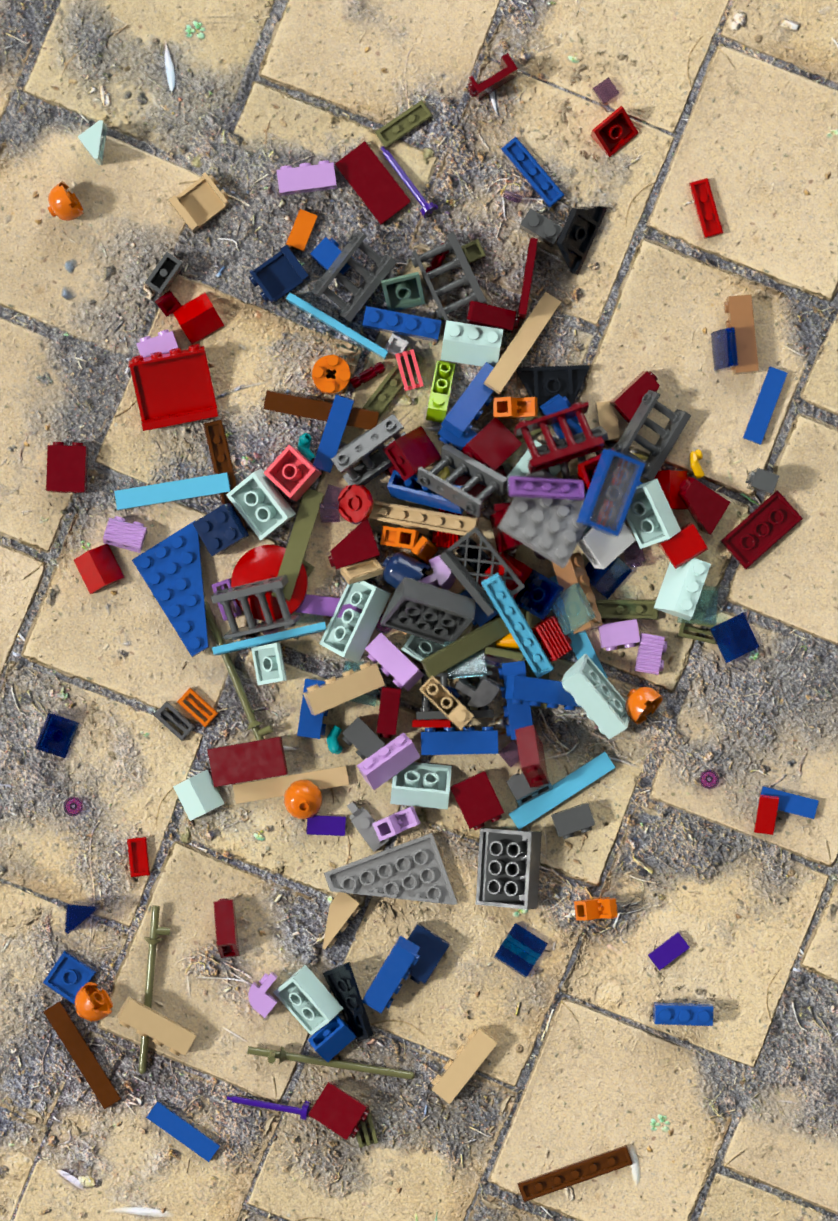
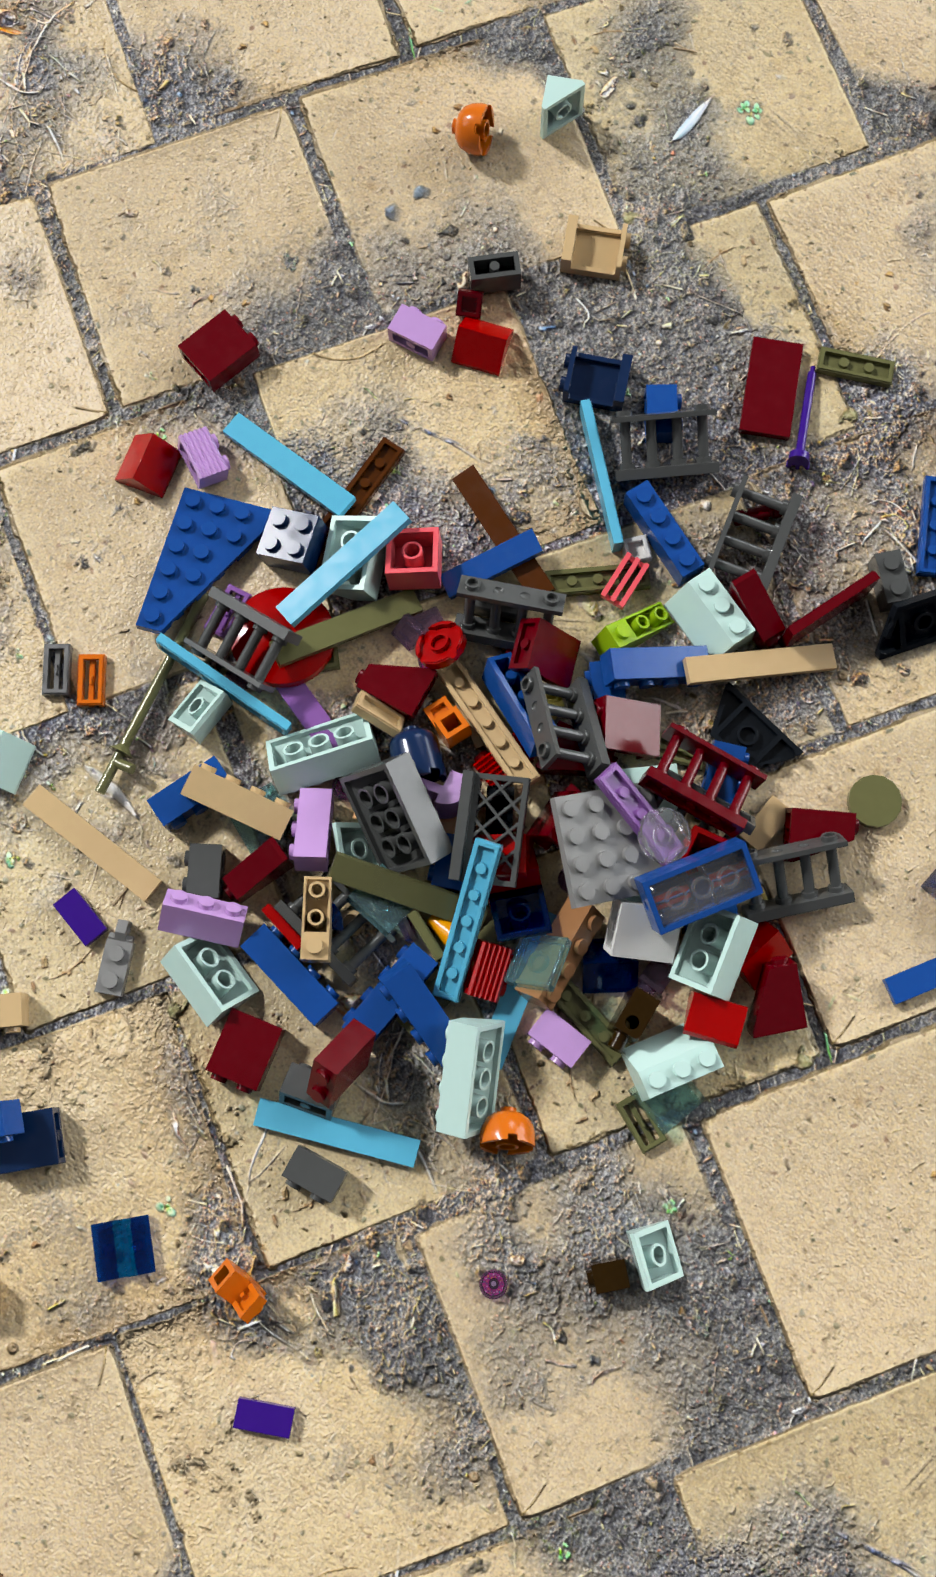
camera: 50 degrees right, 10 degrees down
red panel [128,344,218,431] -> none
dark red tile [207,736,288,787] -> none
lavender brick [276,160,337,196] -> none
orange cylinder [284,780,322,819] -> none
orange tile [286,209,318,252] -> none
teal arm [298,433,315,462] -> none
orange brick [312,355,351,395] -> none
light grey wing [324,833,458,905] -> none
teal arm [326,725,343,754] -> none
dark red axle [350,362,386,388] -> none
lavender brick [372,806,420,841] -> none
sand green slope [381,272,425,311] -> none
orange tile [411,536,438,564] -> none
flat silver brick [455,675,501,707] -> none
olive tile [461,239,486,264] -> none
dark grey slope [476,828,542,910] -> none
orange brick [493,397,538,419] -> none
clear purple tile [498,741,519,768] -> none
clear purple tile [503,190,523,204] -> none
lavender brick [635,633,667,675] -> none
blue brick [653,1002,714,1026] -> none
yellow arm [690,449,705,479] -> none
clear blue slope [709,613,759,663] -> none
dark red tile [720,490,803,570] -> none
dark grey brick [745,468,779,496] -> none
red tile [754,794,779,835] -> none
blue tile [758,786,819,819] -> none
none -> medium azure tile [276,501,412,627]
none -> dark brown brick [586,1256,630,1294]
none -> dark brown torso [607,987,661,1054]
none -> light aqua slope [626,1220,684,1292]
none -> clear tile [638,807,691,863]
none -> olive tile [847,775,902,829]

